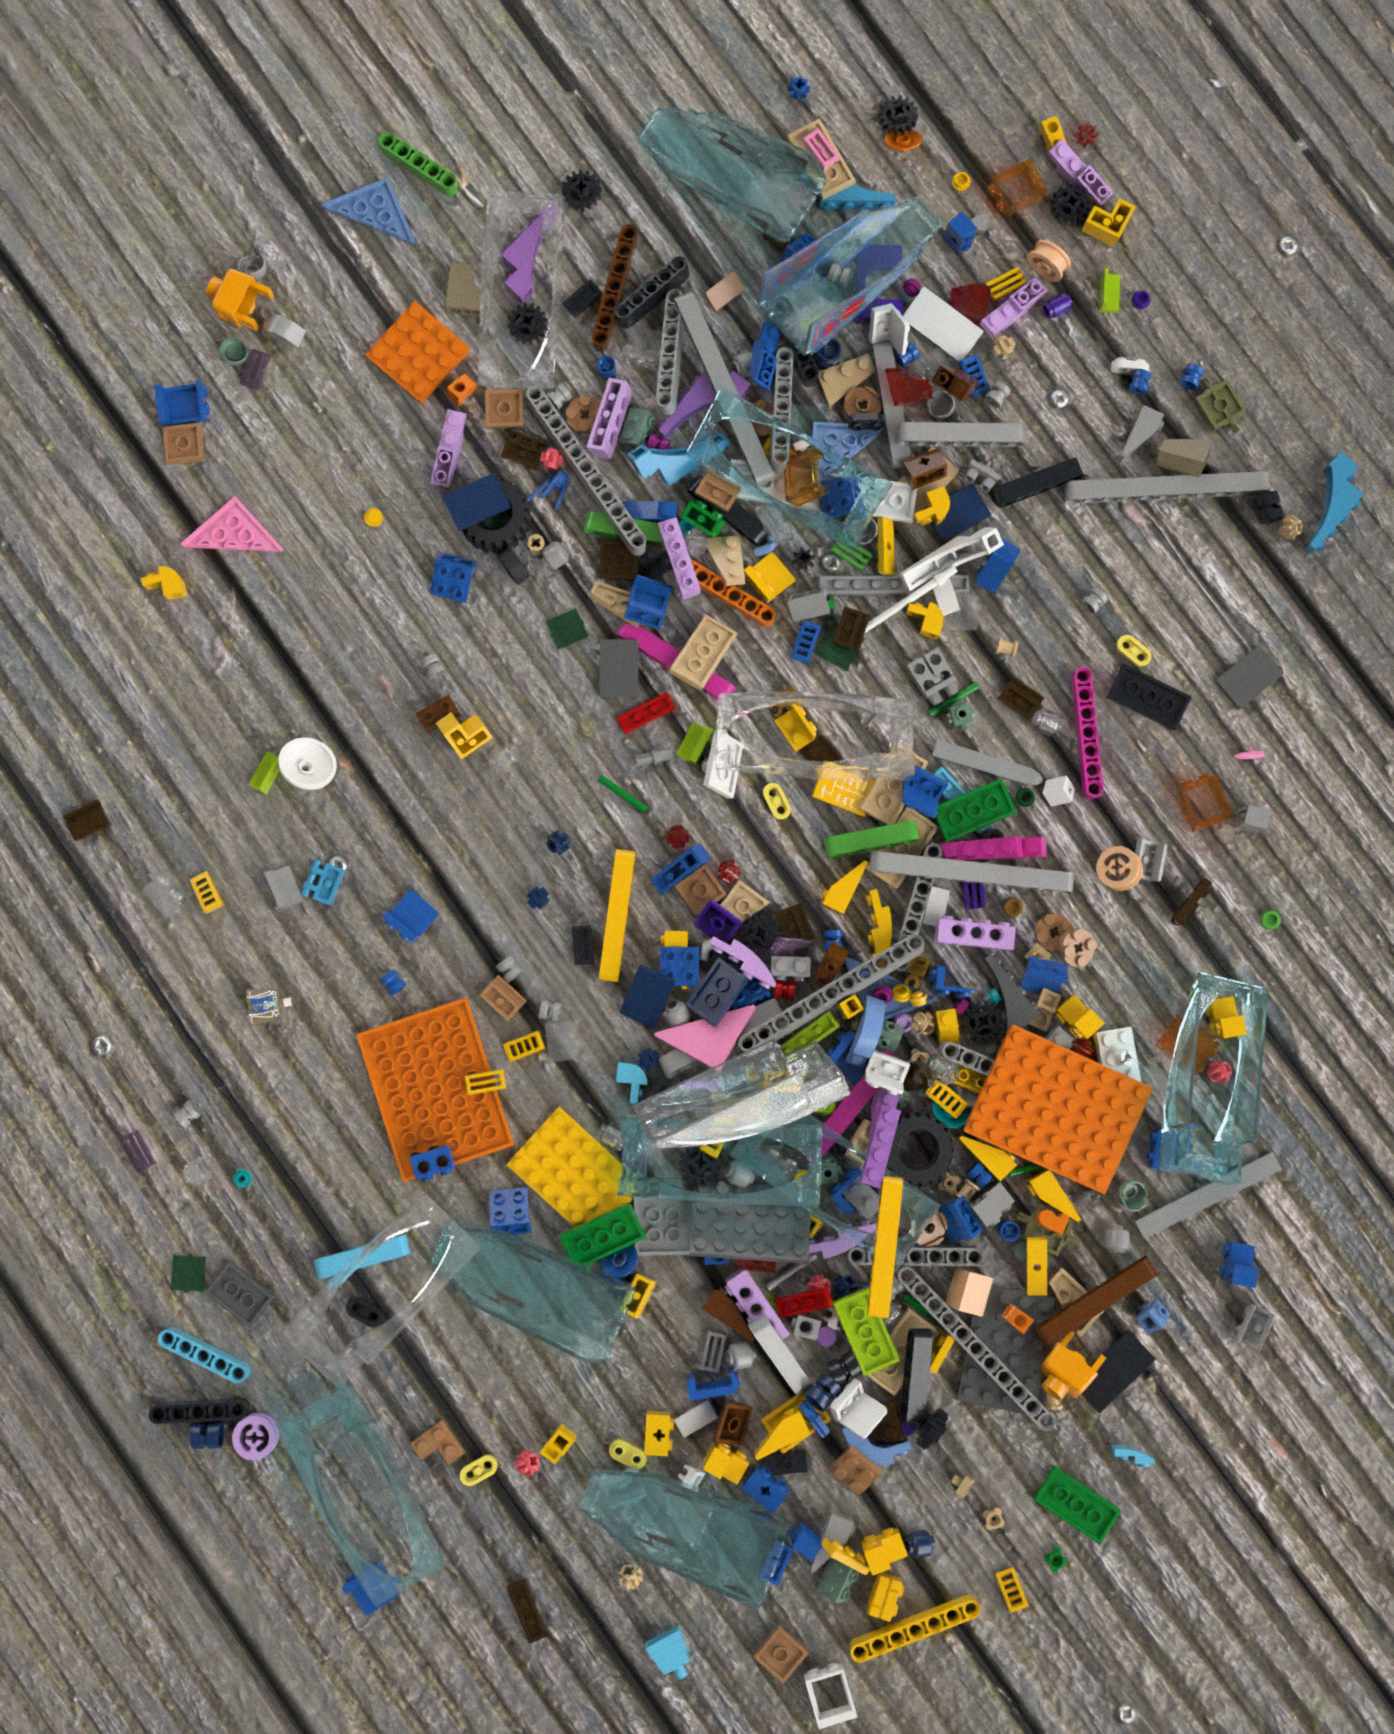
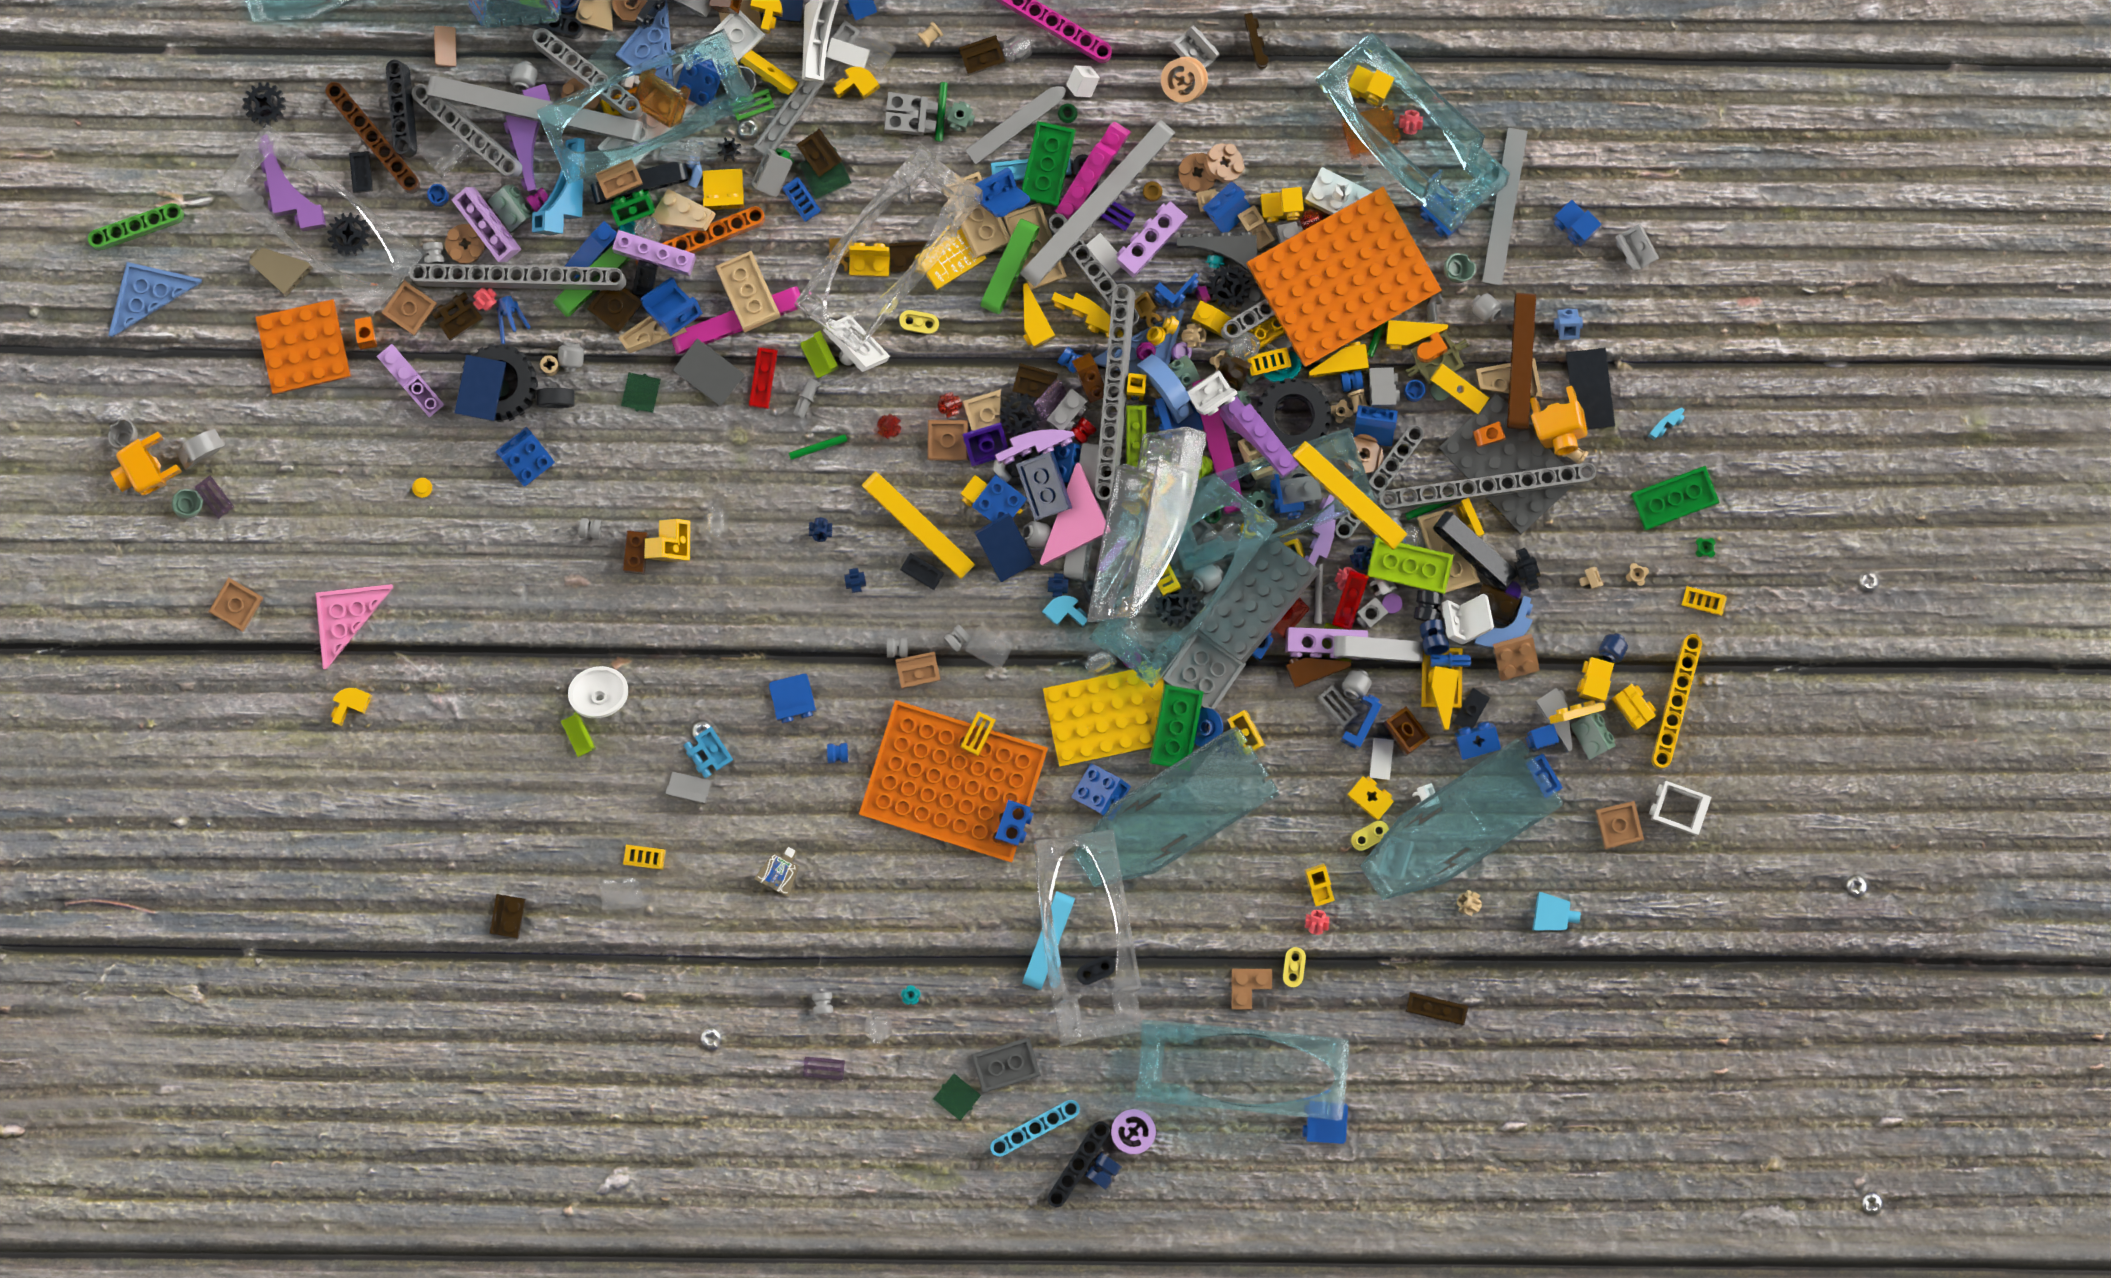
camera: 55 degrees left, 0 degrees up
blue panel [154,379,210,426] -> none
yellow slope [503,1030,546,1062] -> none
blue slope [650,843,711,895] -> none
yellow brick [703,1442,749,1485] -> none
blue slope [750,321,781,391] -> none
white bar [865,566,958,633] -> none
light nougat slope [945,1266,993,1317] -> none

